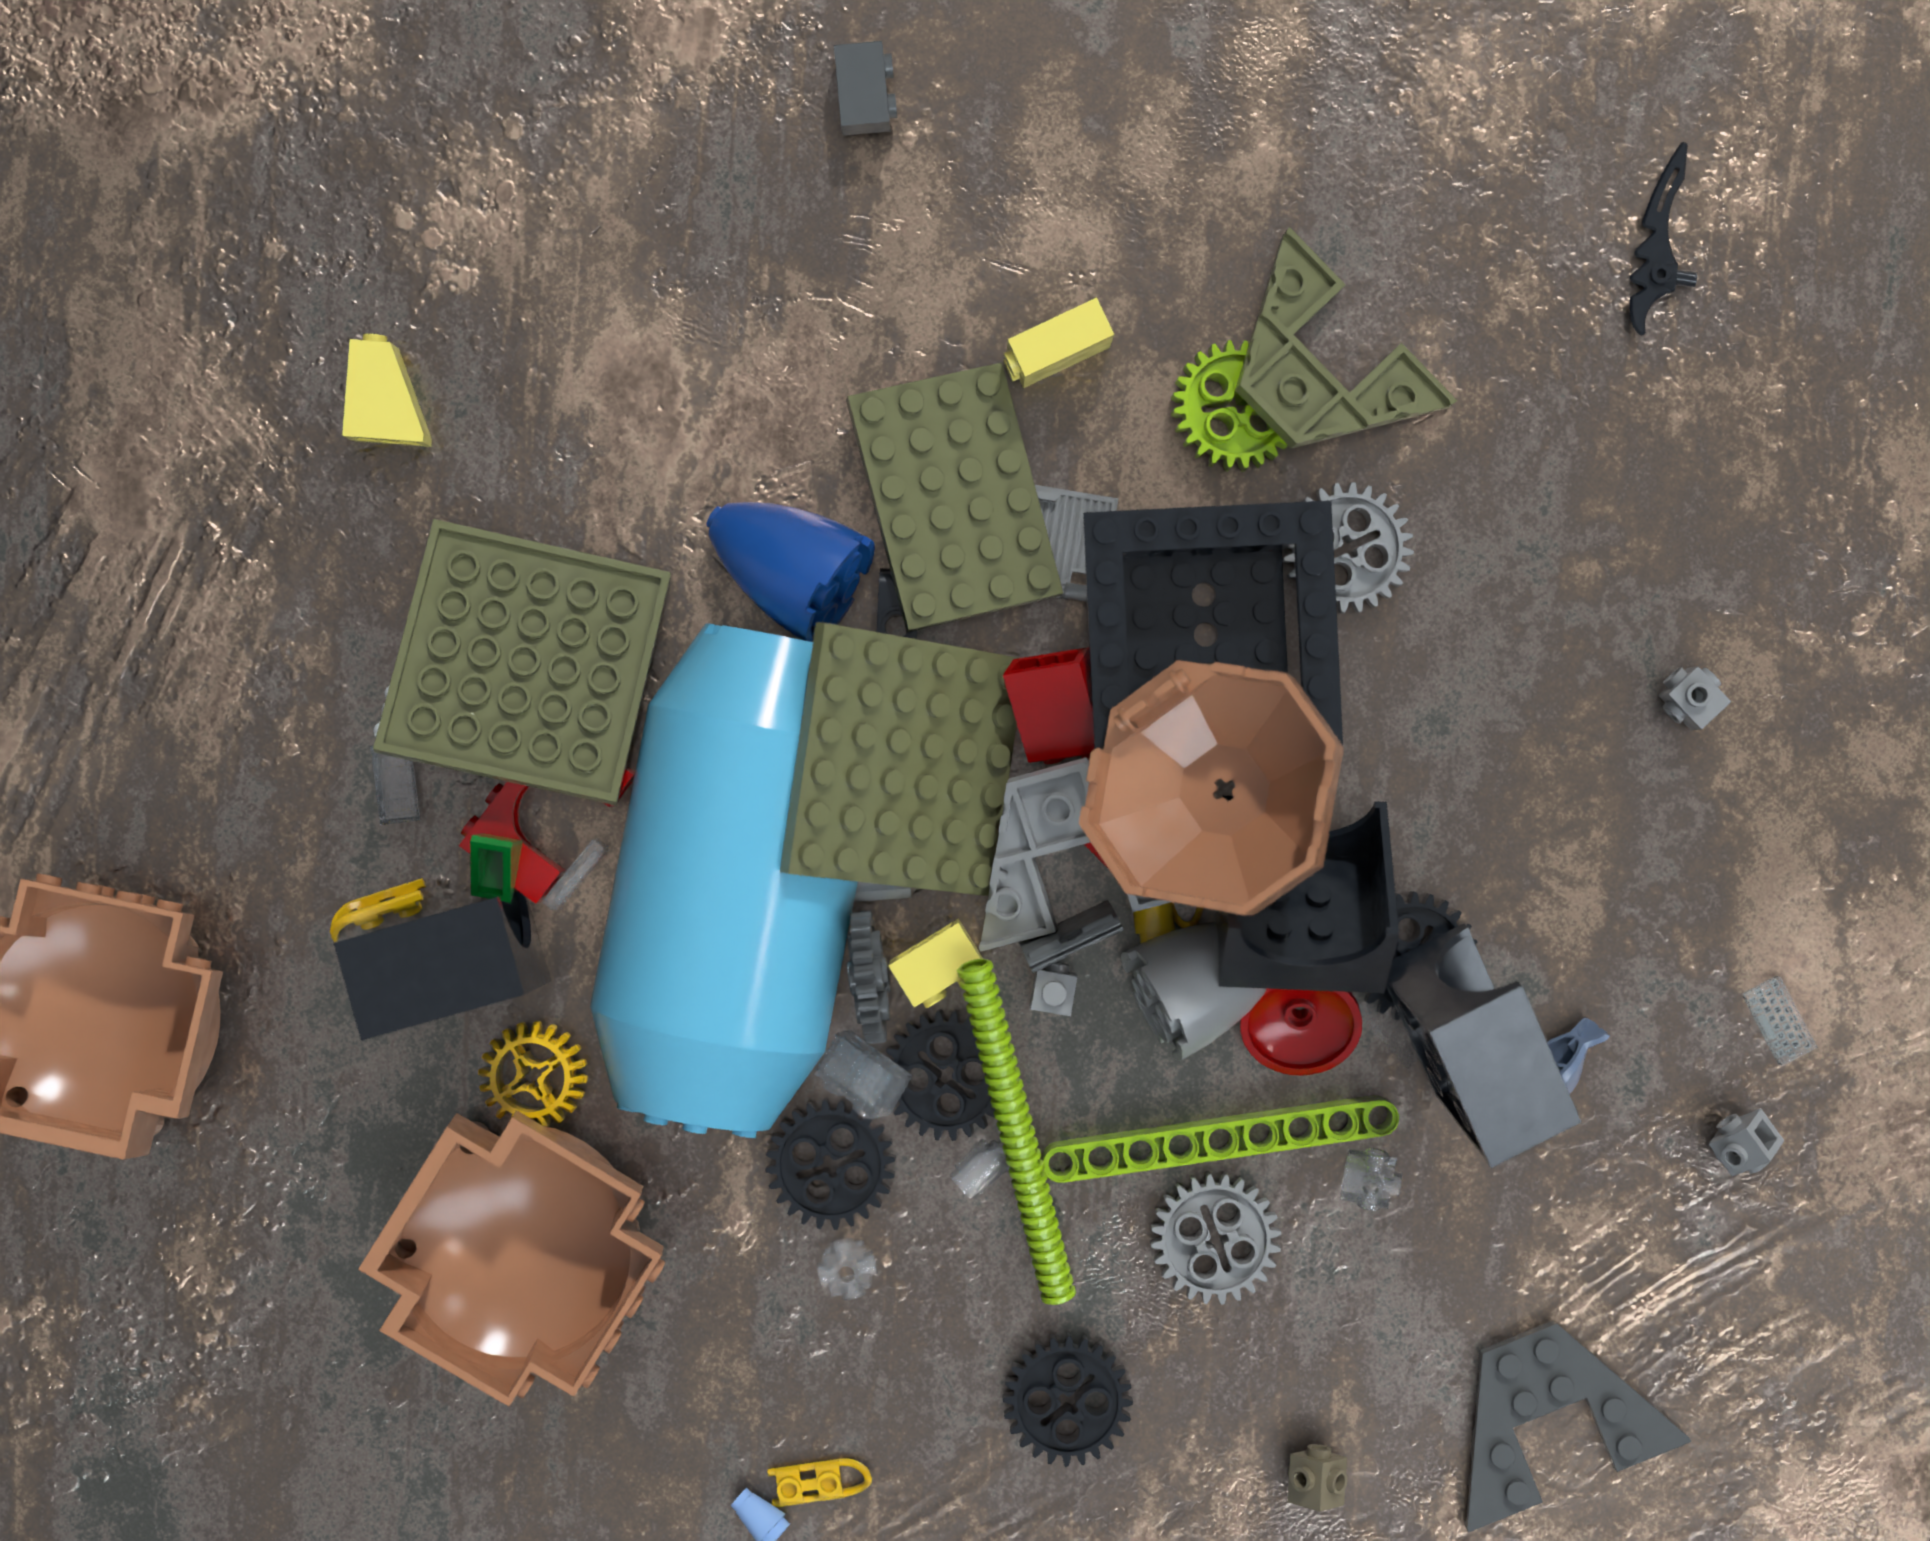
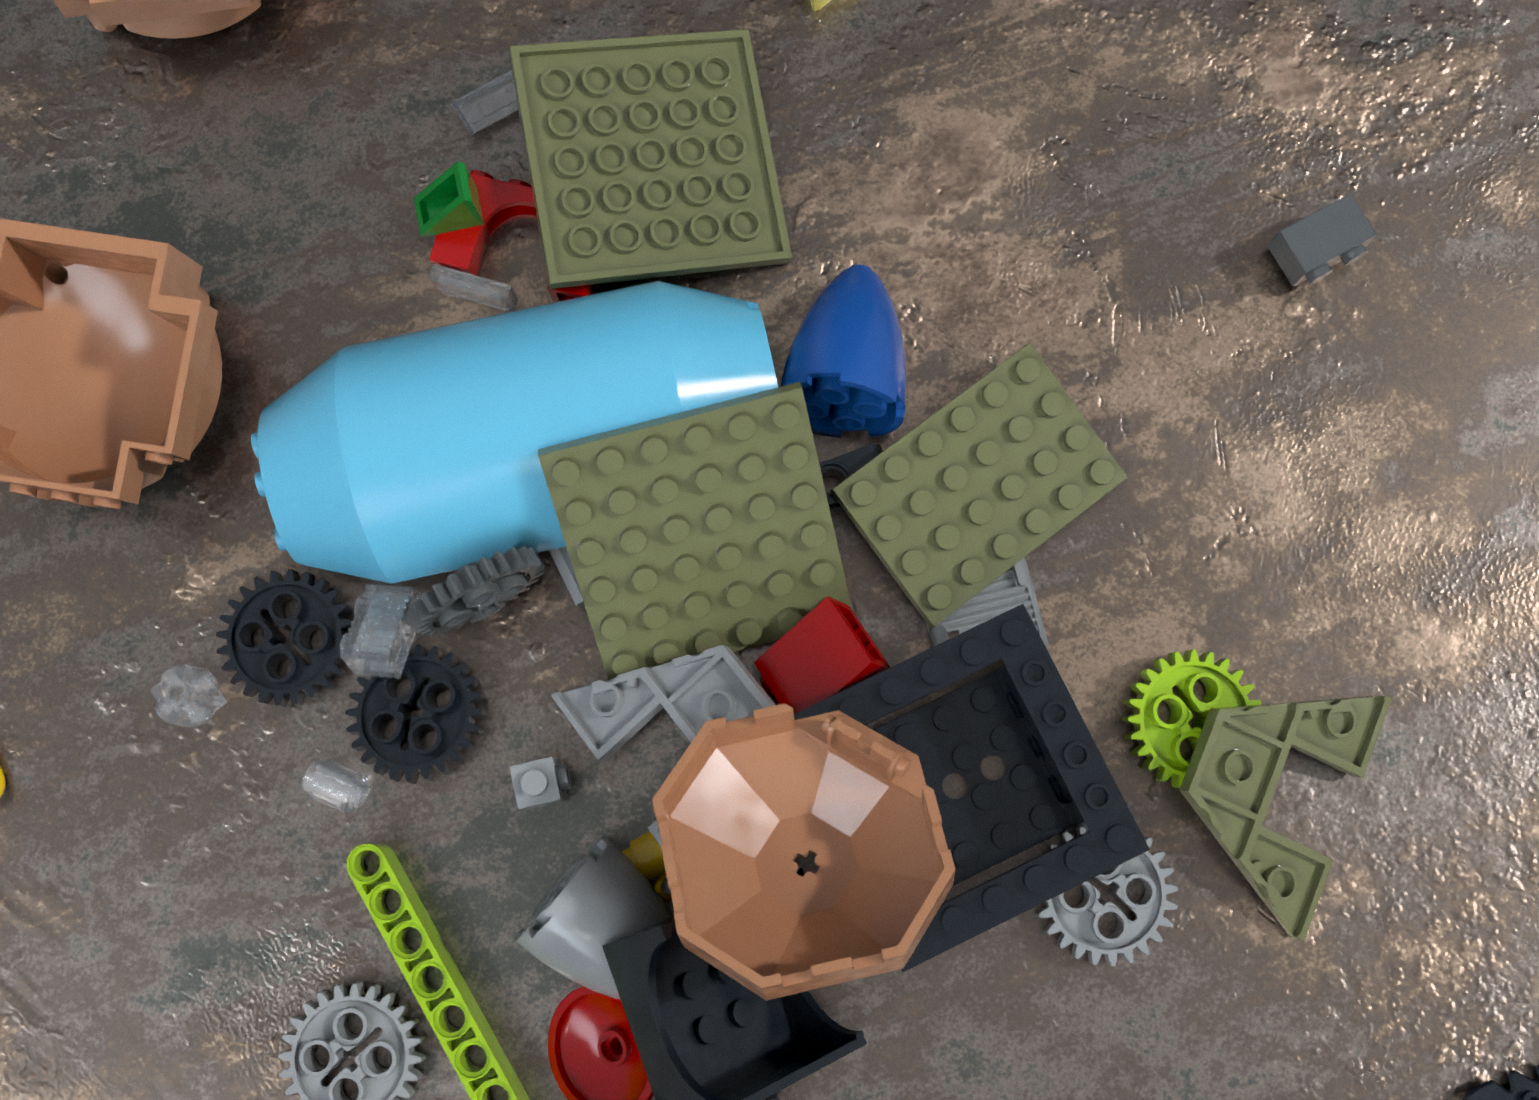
camera: 75 degrees right, 10 degrees down
yellow piece [330,878,426,942] -> none
black container [334,891,551,1041] -> none
yellow gear [478,1021,588,1127] -> none
light yellow brick [888,918,983,1008] -> none
lime piece [957,959,1076,1305] -> none
black gear [1002,1332,1133,1467] -> none
light yellow brick [1003,298,1114,388] -> none
dark grey piece [1019,900,1124,973] -> none

